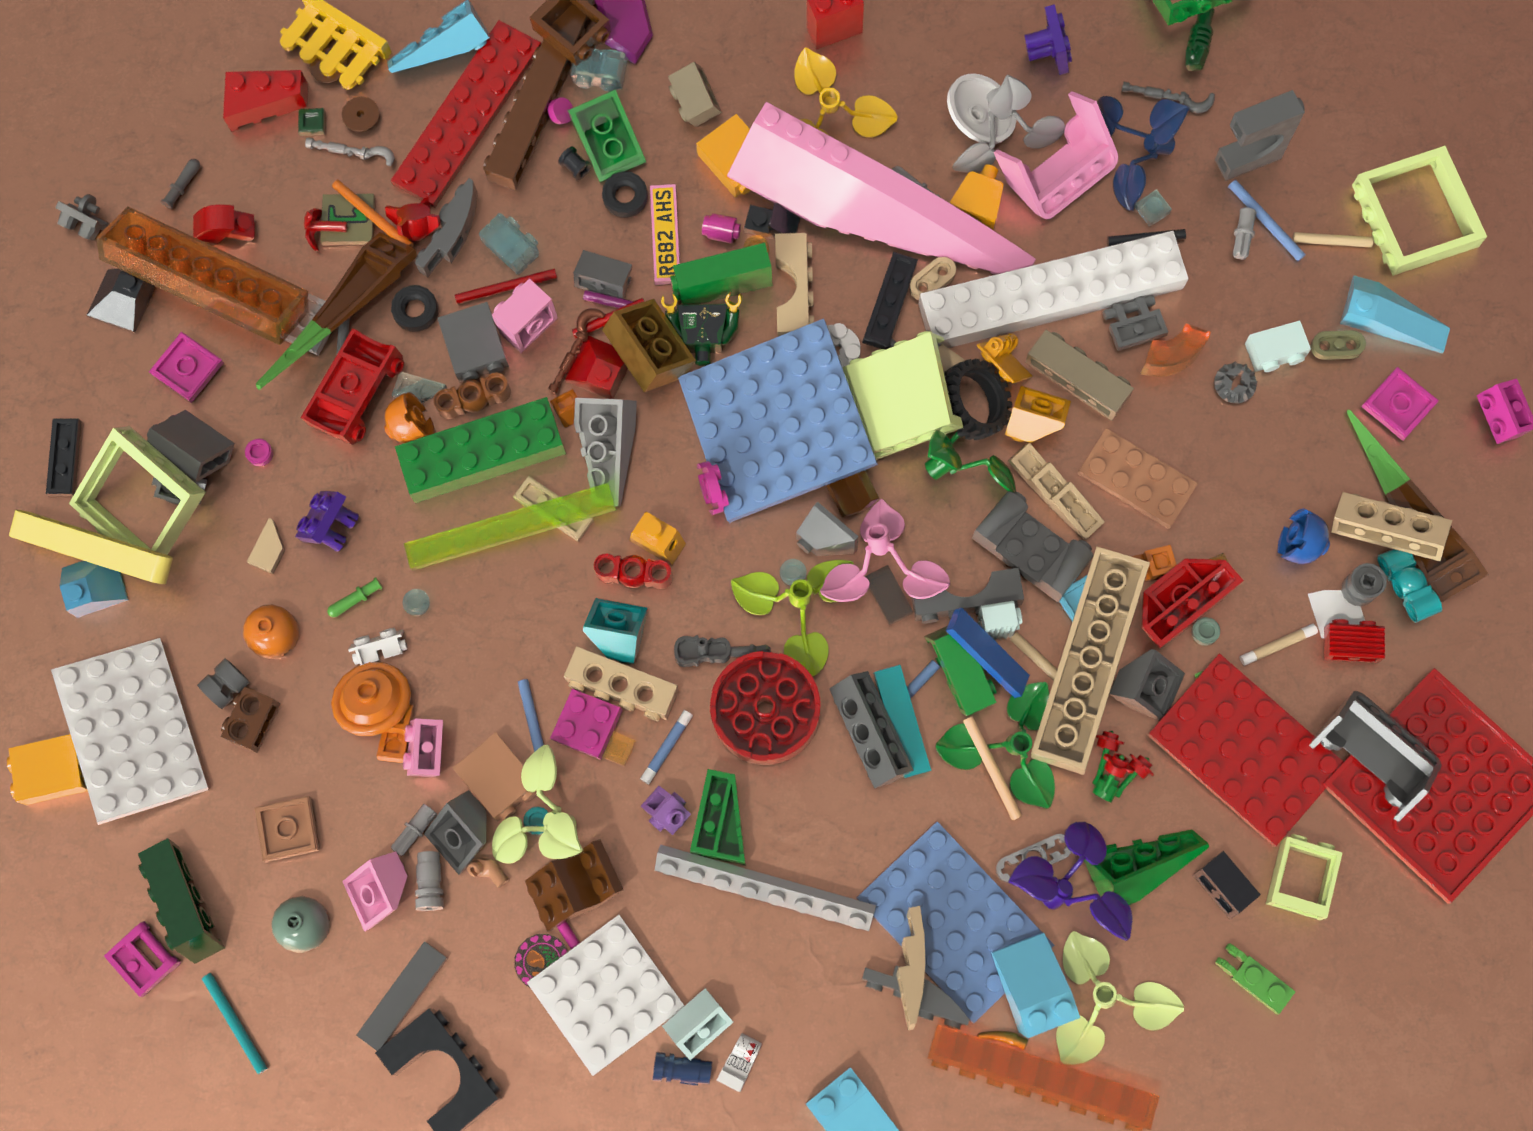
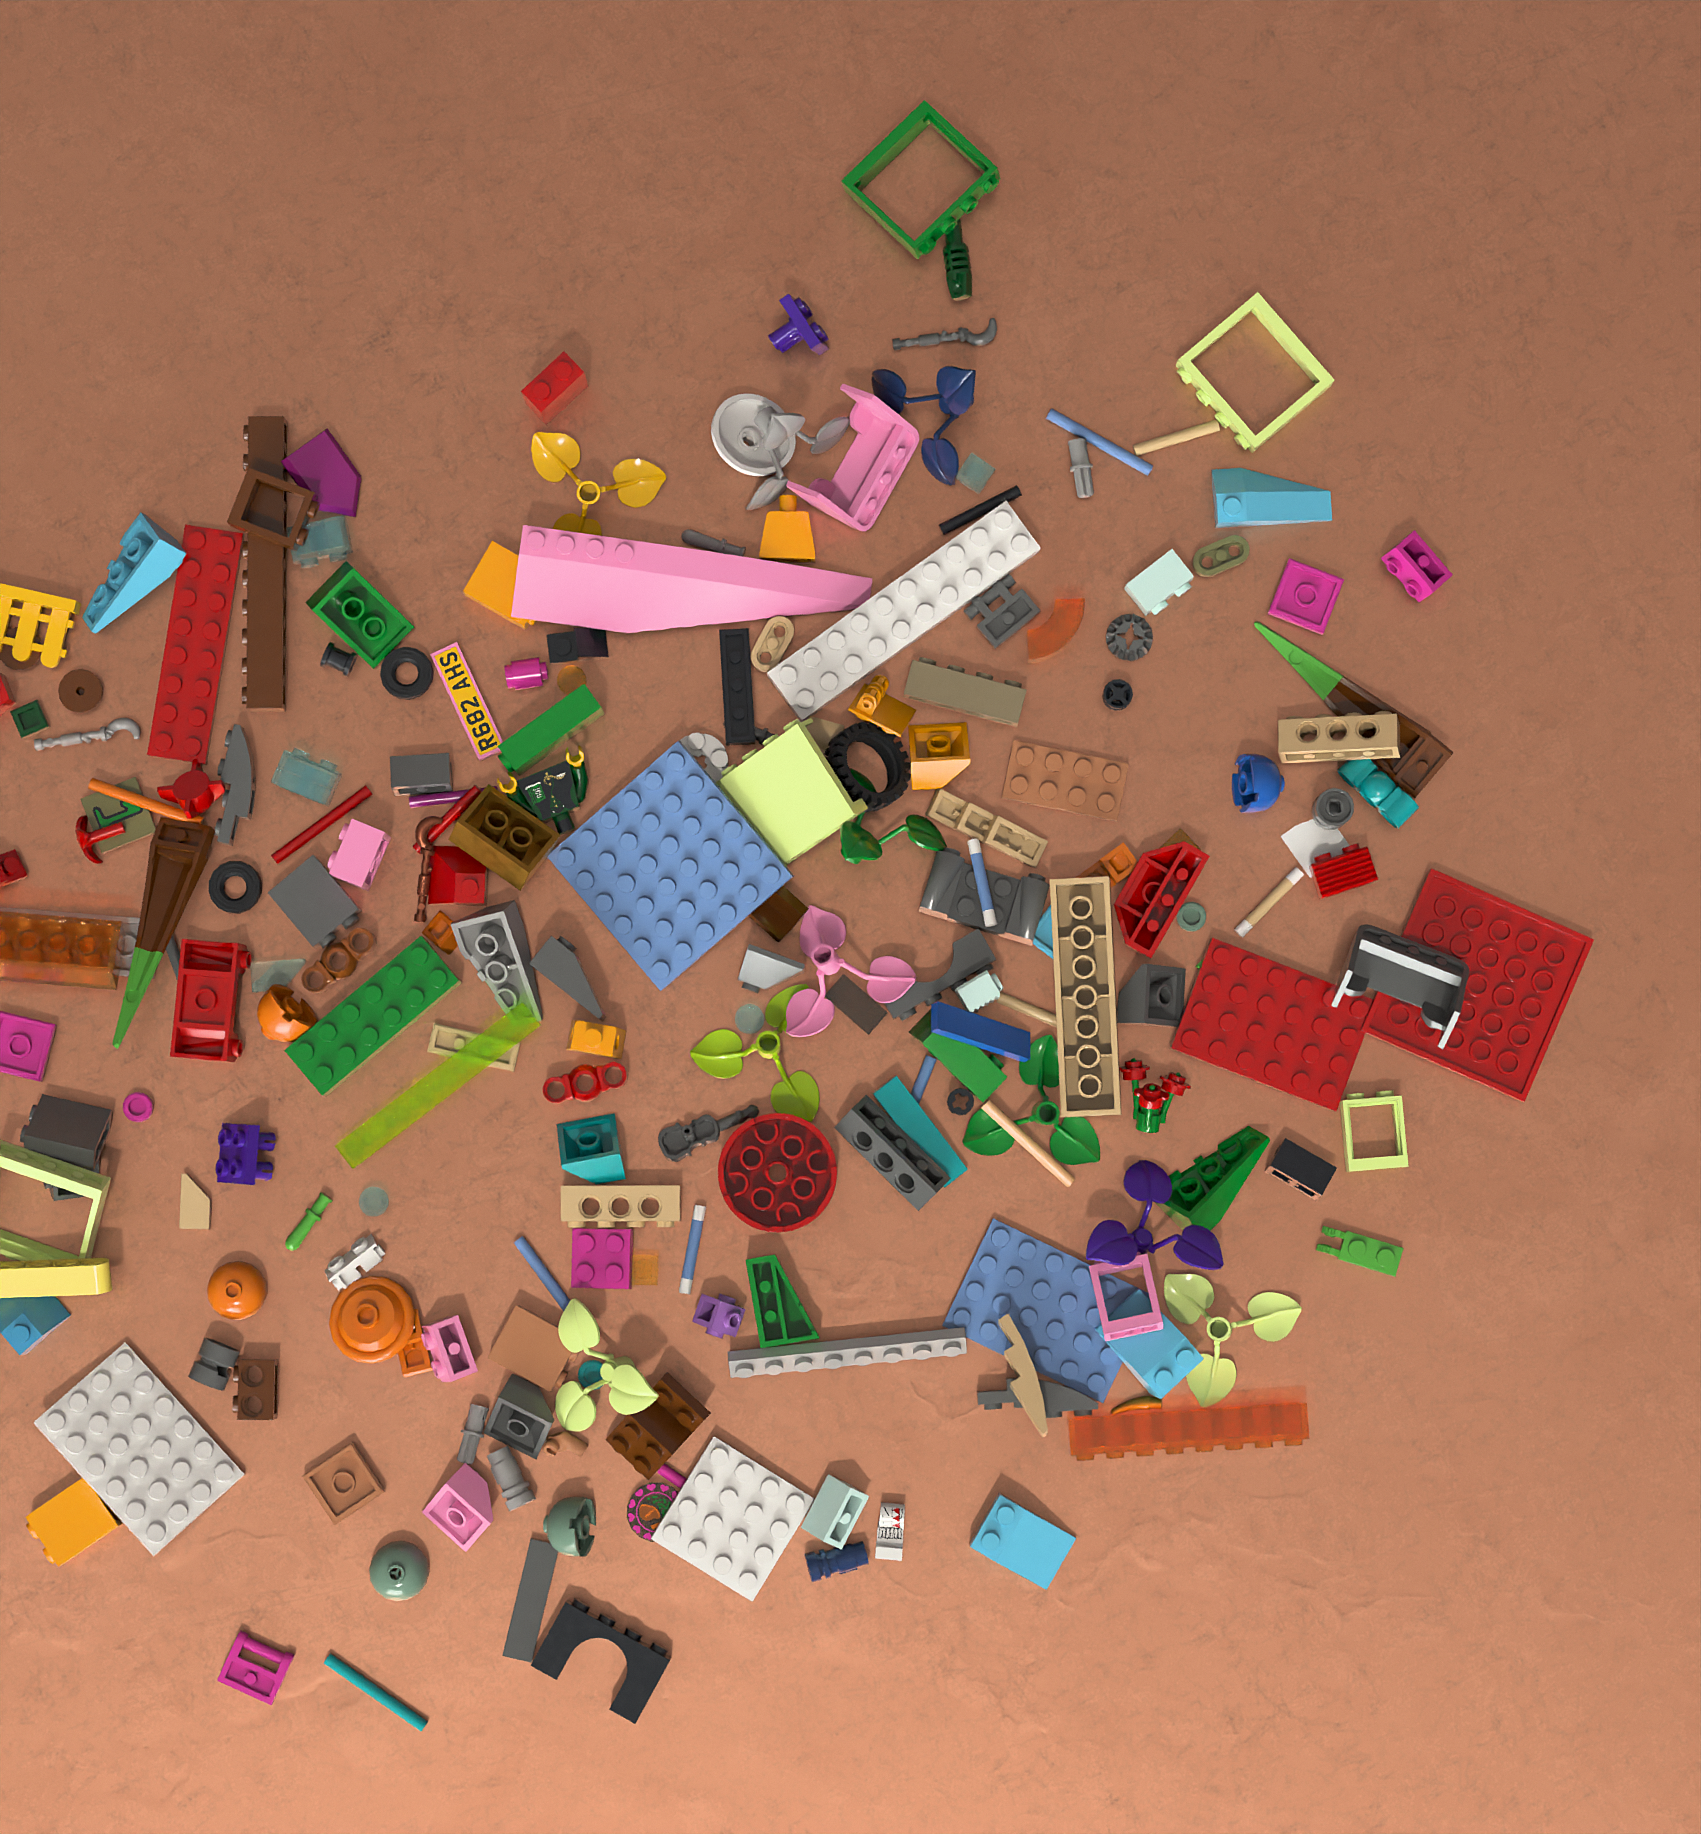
camera: 25 degrees left, 10 degrees up
dark green wedge [138,838,225,964] -> none
dark pink tile [548,97,573,124] -> none
dark tan brick [668,62,722,127] -> none
dark pink plate [697,461,729,515] -> none
tan arch [775,233,814,337] -> none
light grey beam [996,834,1071,883] -> none
dark grey arch [1215,90,1305,181] -> none
none -> dark grey slope [529,936,606,1022]
none -> sand green cylinder [543,1497,596,1557]
none -> black bush [947,1088,974,1116]
none -> medium blue bar [967,839,997,927]
none -> bright pink window [1089,1252,1164,1342]
none -> black wheel [1102,679,1133,711]

